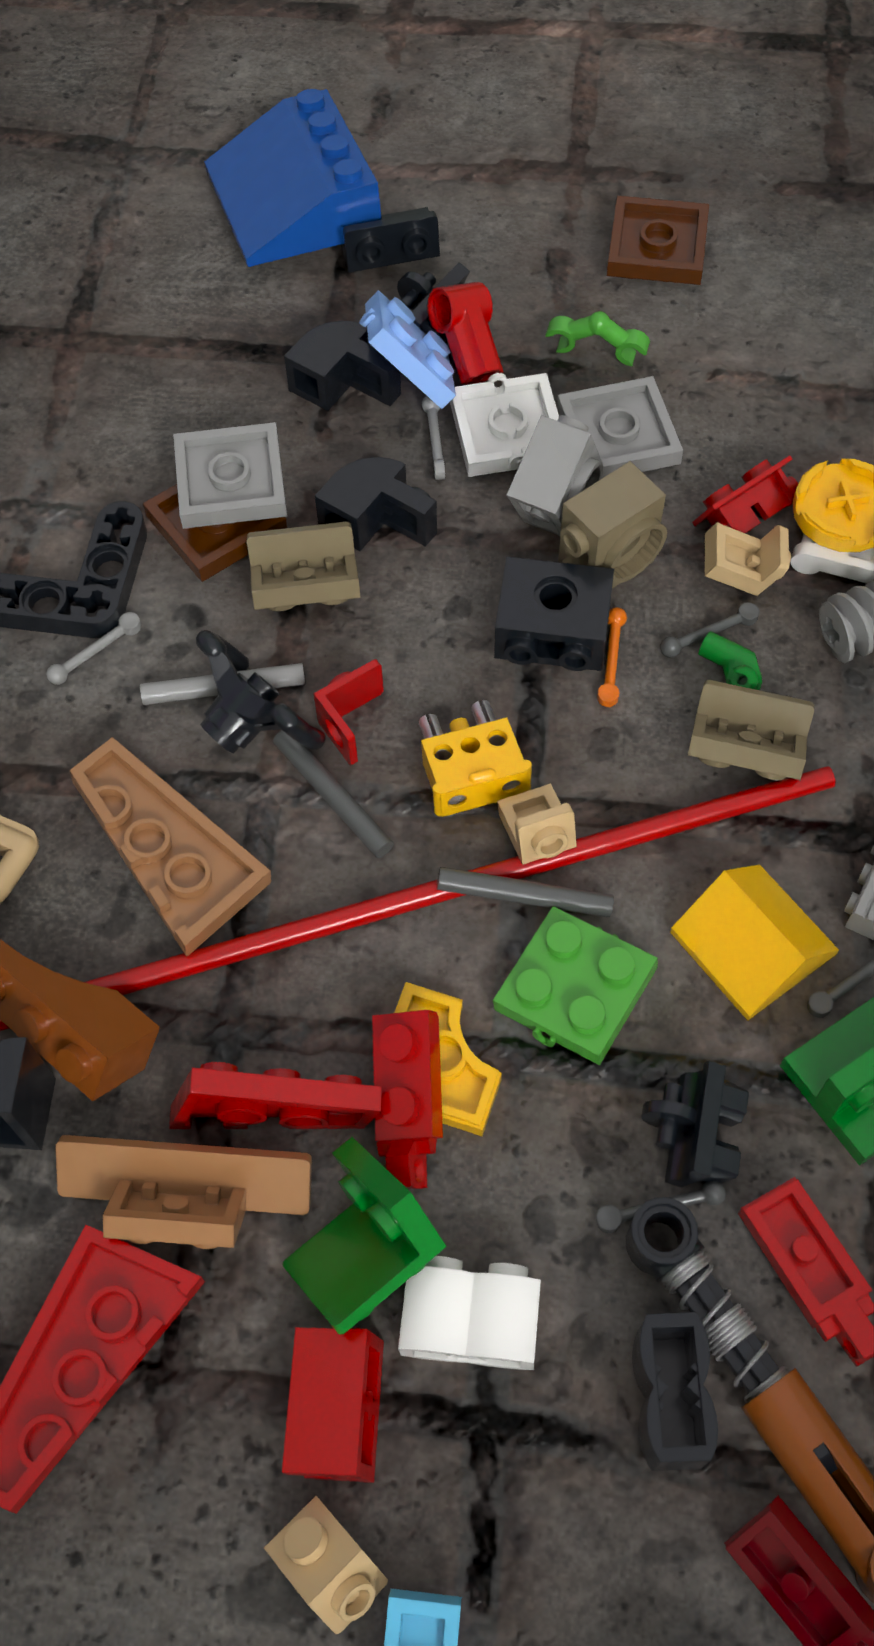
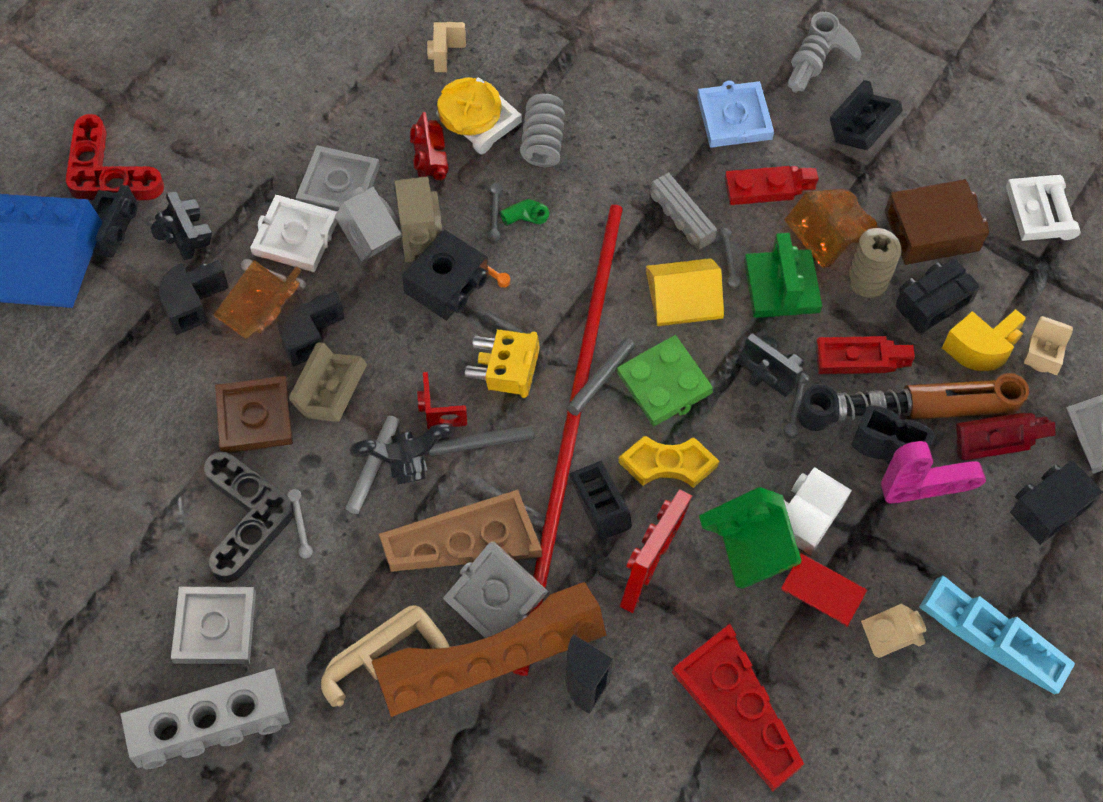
camera: 65 degrees left, 0 degrees up
medium nougat bracket [56,1135,312,1249] -> none
light grey plate [173,422,287,529] -> none
light blue plate [360,290,456,409] -> none
red hinge [372,1010,443,1189] -> none
red piece [427,282,504,385] -> none
tan bracket [497,783,577,865] -> none
bright green arm [545,311,650,366] -> none
reddish brown plate [607,195,709,285] -> none
dark tan bracket [688,680,814,780] -> none
tan bracket [705,523,791,596] -> none
none -> red beam [66,114,164,200]
none -> clear orange bracket [213,260,302,339]
none -> light grey plate [443,542,549,638]
none -> black slope [569,460,632,540]
none -> dark pink beam [881,441,986,503]

